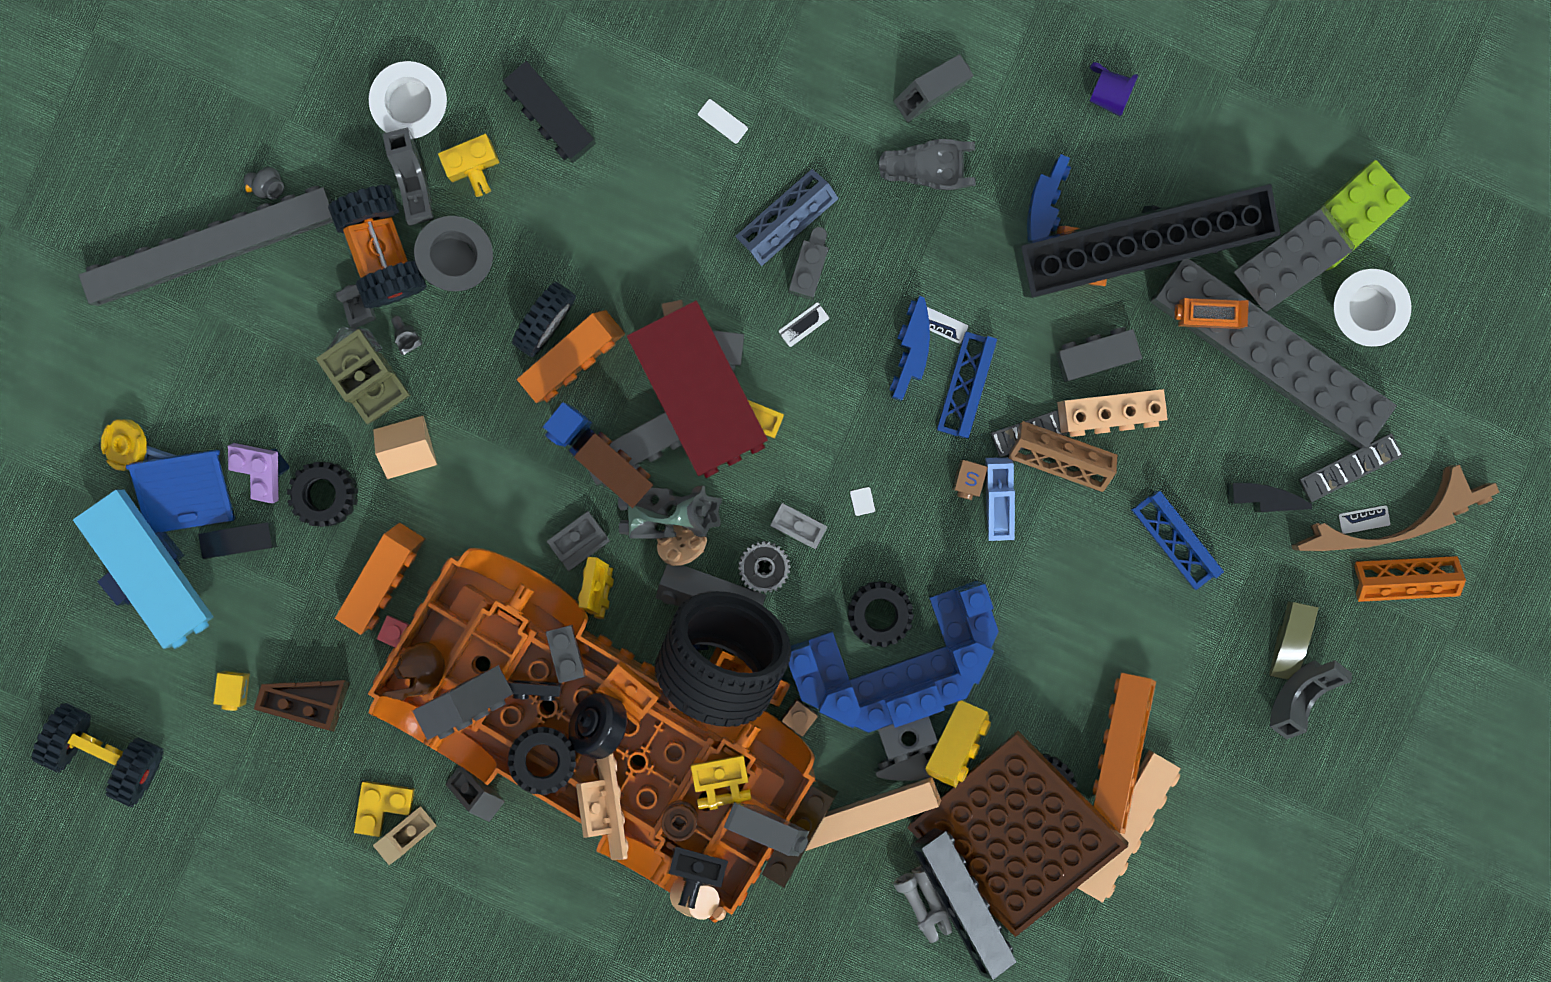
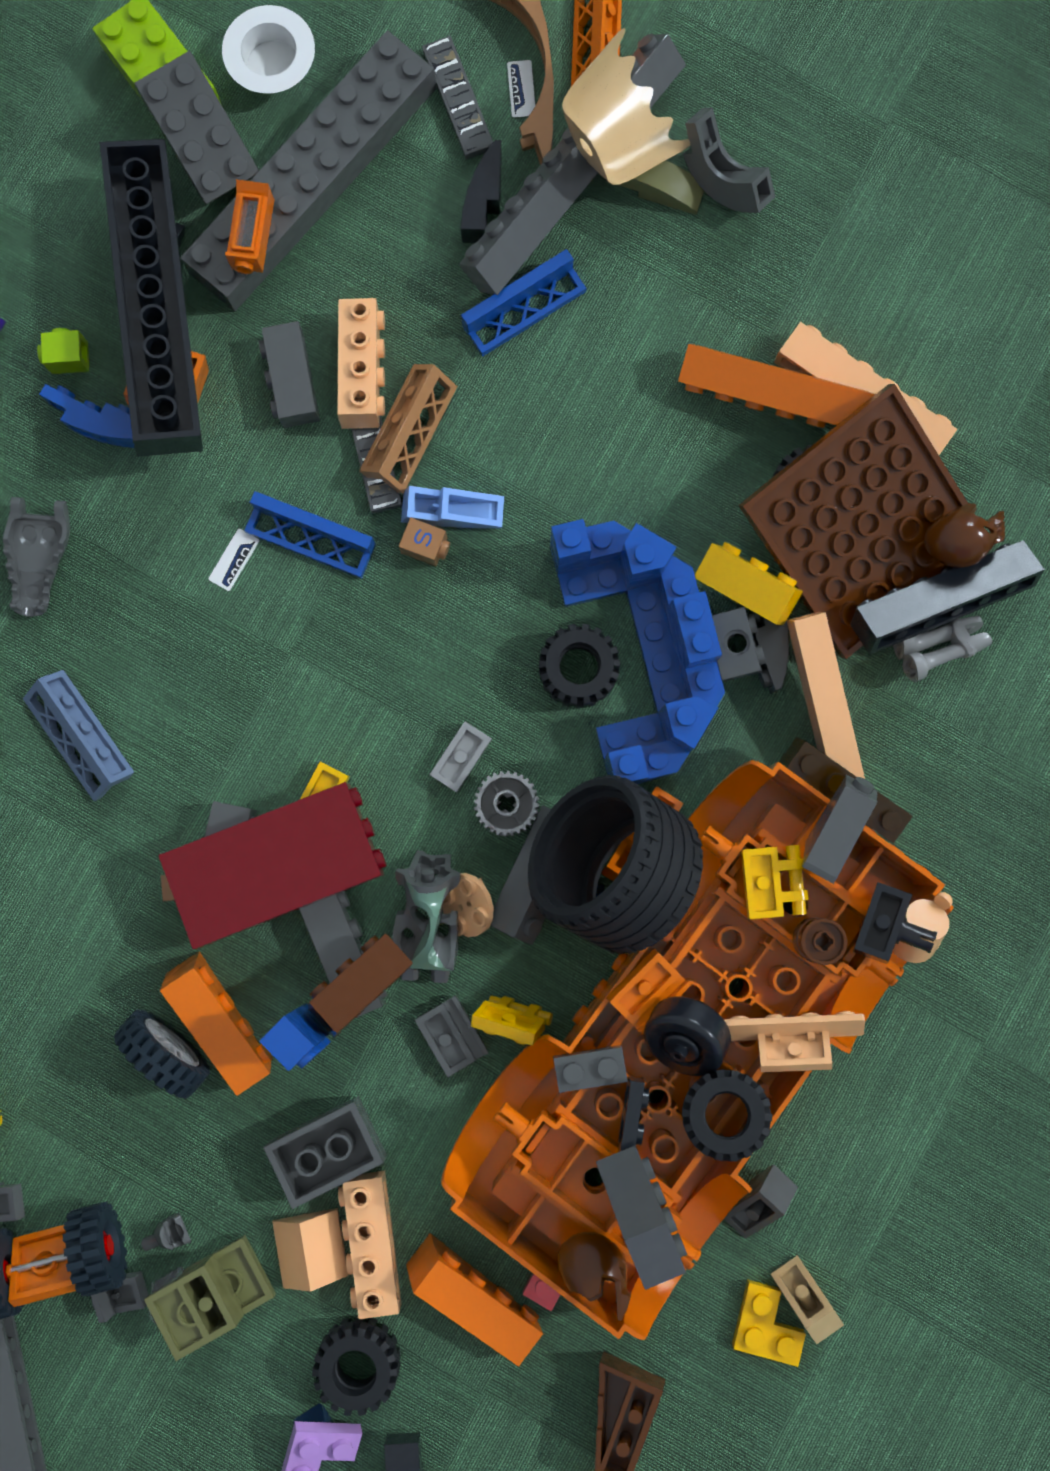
camera: 80 degrees left, 5 degrees down
dark grey hose [414,216,493,291] -> none
sticker [779,303,829,347] -> none
medium nougat brick [781,698,818,737] -> none
dark grey brick [789,227,829,300] -> none
white sticker [850,487,875,516] -> none
blue slope [889,296,930,401] -> none
none -> lime brick [37,328,89,374]
none -> dark grey brick [263,1096,387,1209]
none -> light nougat brick [338,1170,402,1319]
none -> dark grey brick [459,34,686,295]
none -> tan piece [562,28,690,185]
none -> reddish brown helmet [924,503,1005,568]

